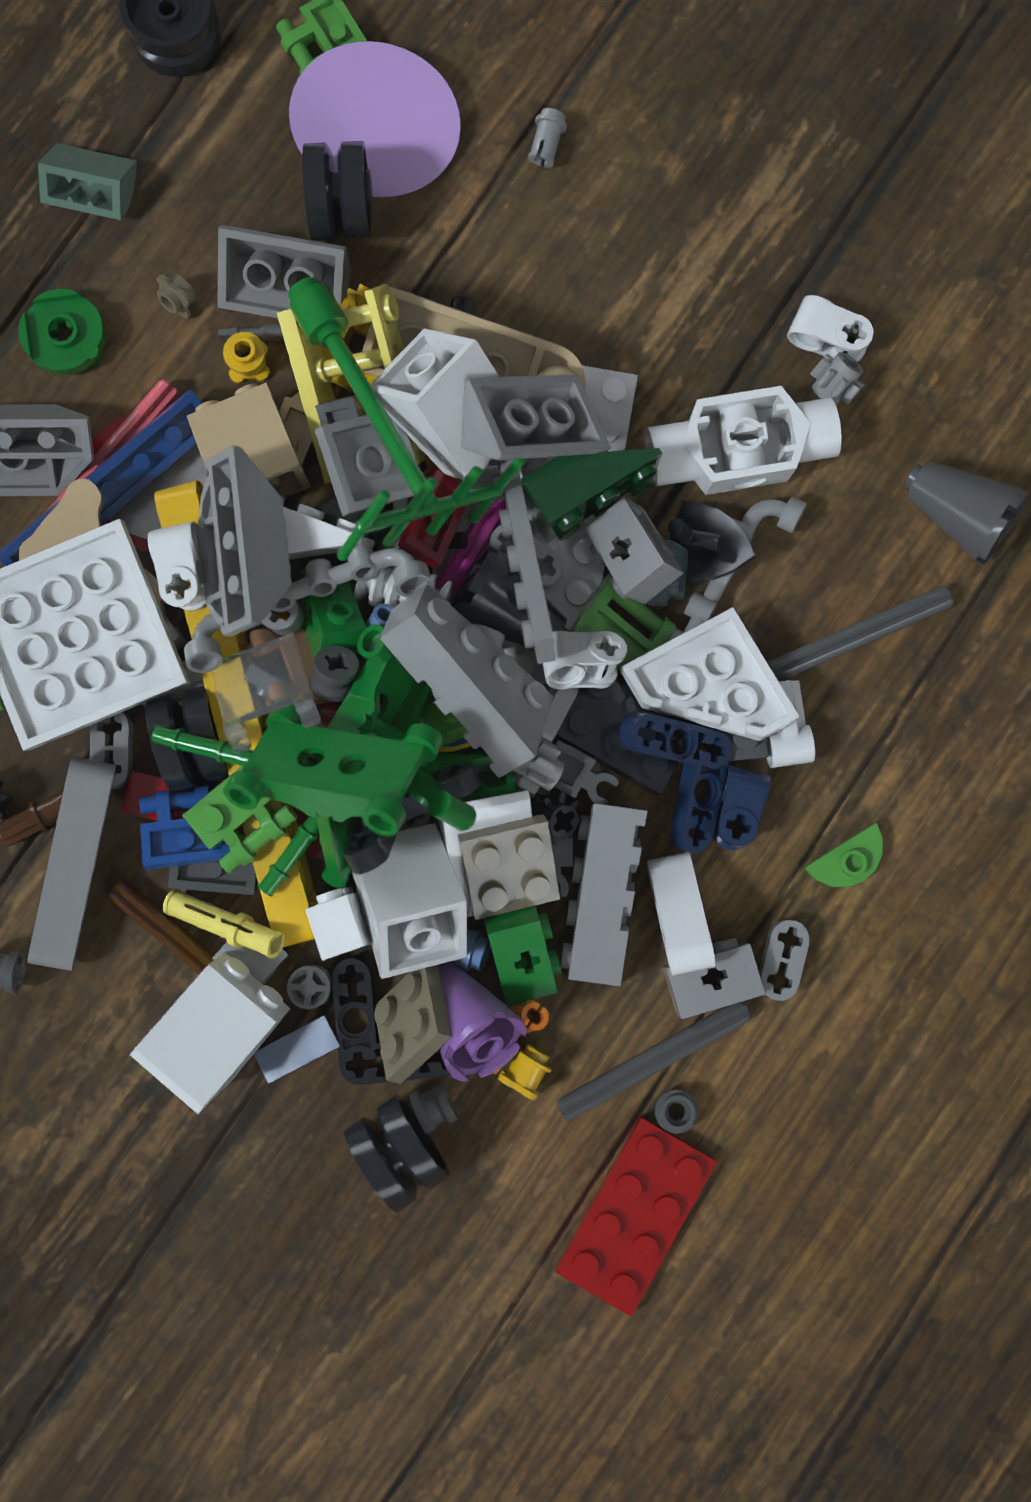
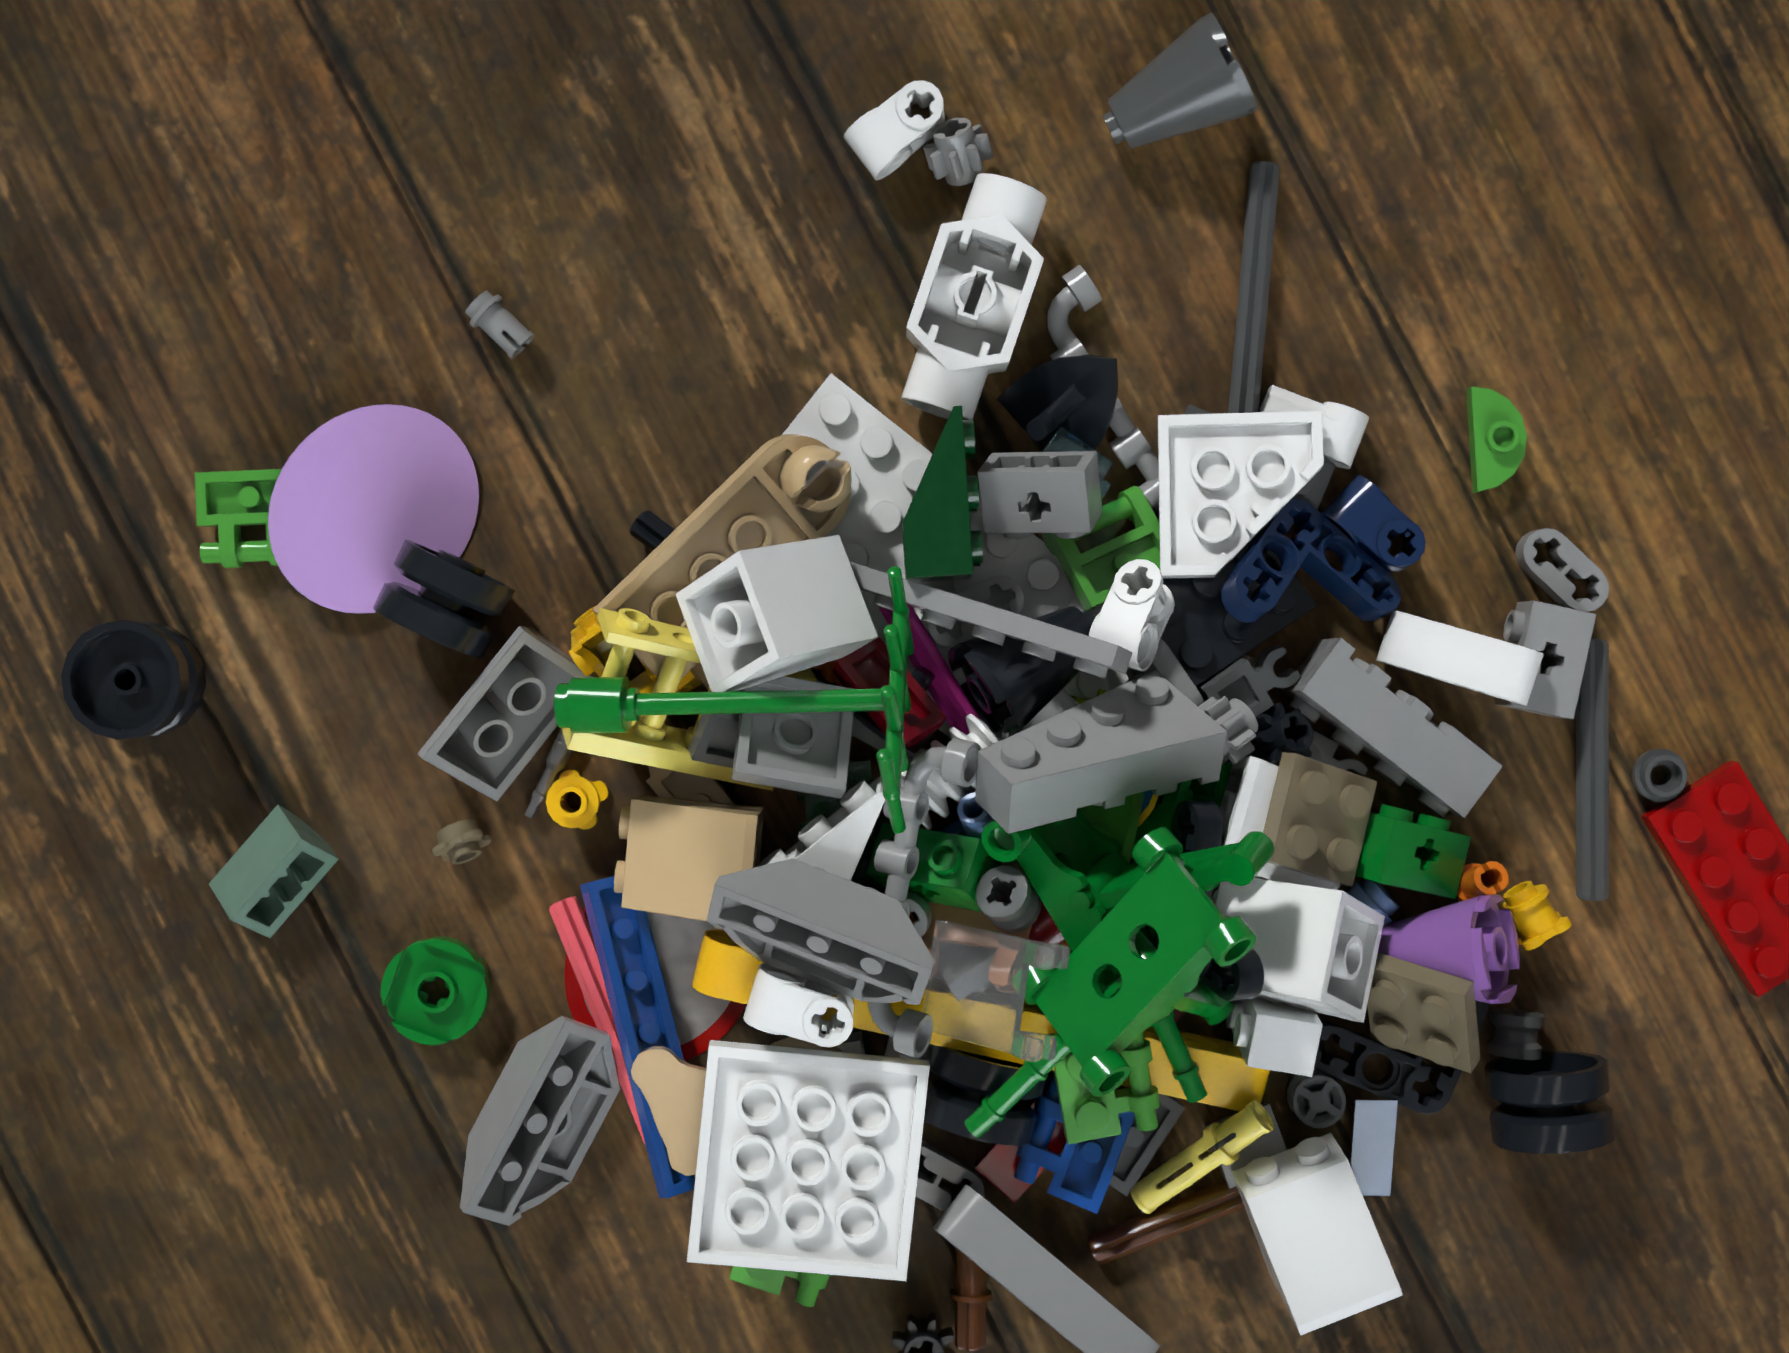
camera: 50 degrees left, 5 degrees up
light grey slope [462,375,611,460] -> none

